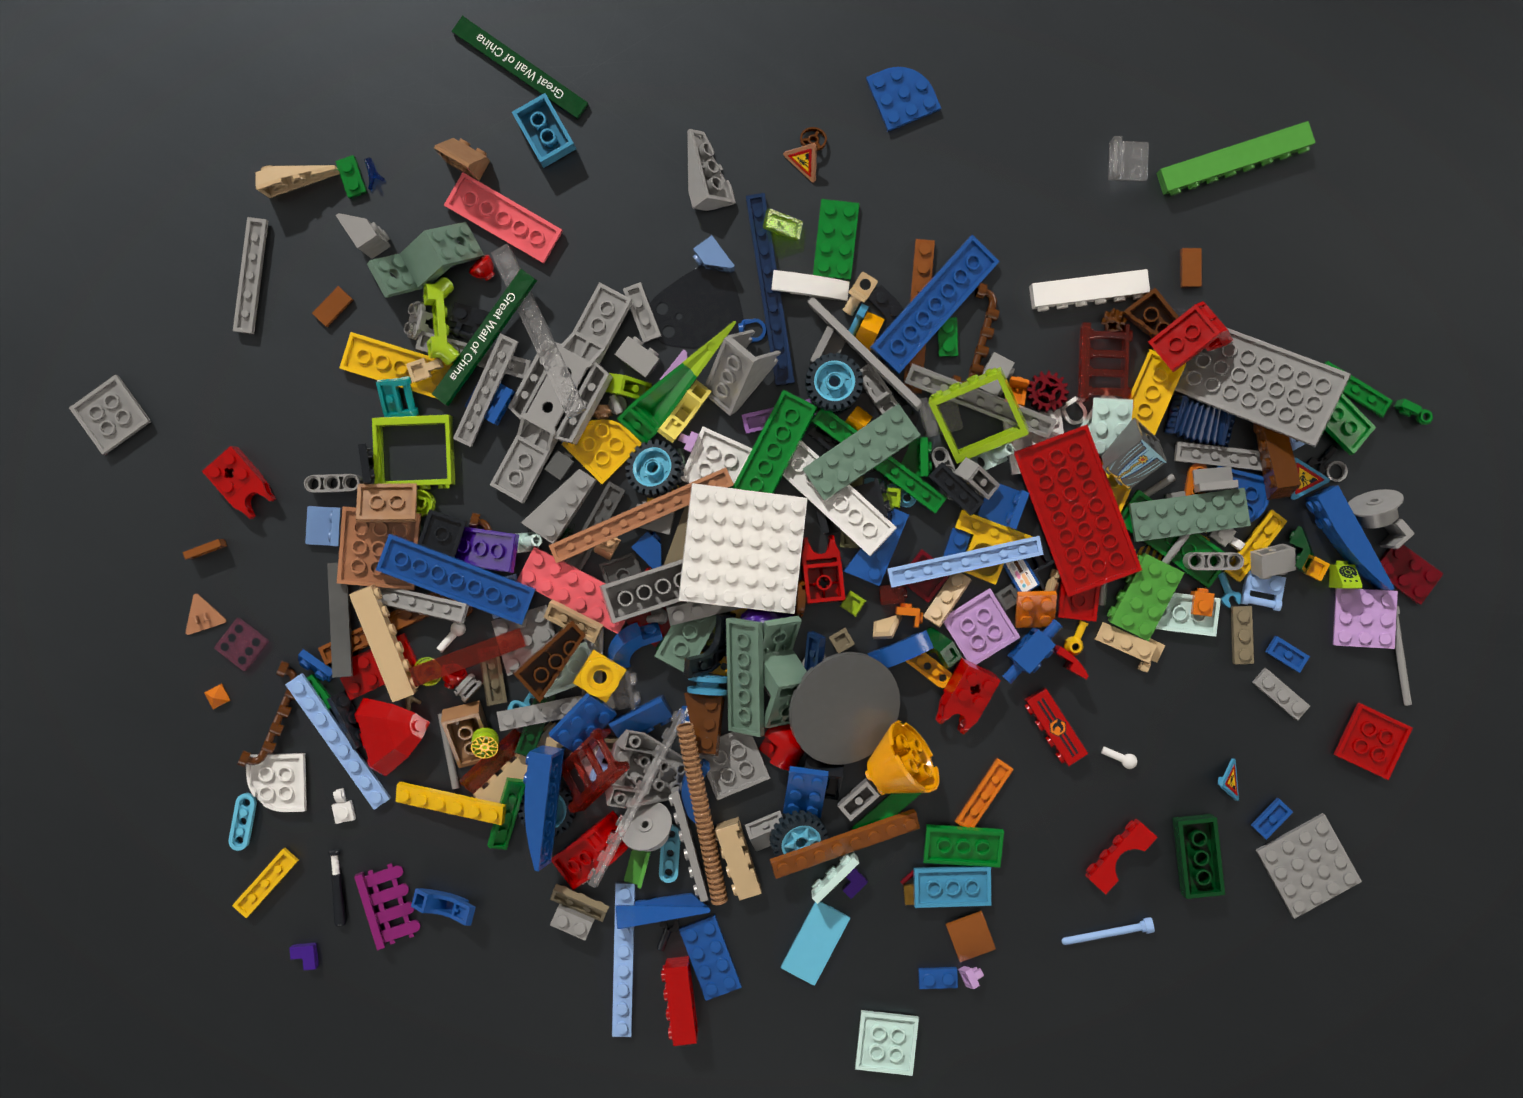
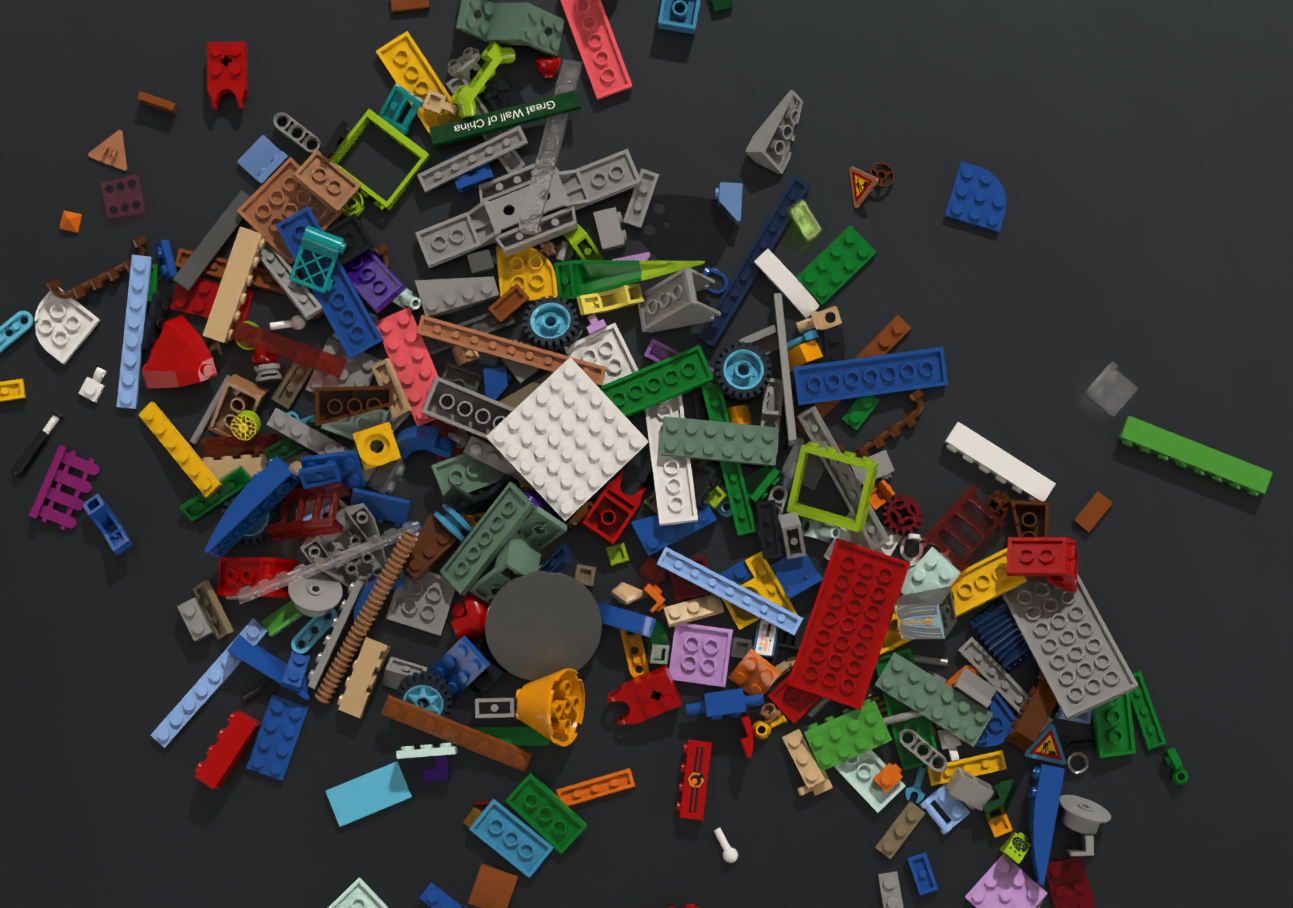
camera: 40 degrees right, 5 degrees down
none -> blue plate [281,650,310,691]
none -> teal piece [289,226,347,293]
none -> blue plate [298,462,342,489]
none -> dark orange tile [488,283,530,323]
none -> medium nougat plate [759,703,781,724]

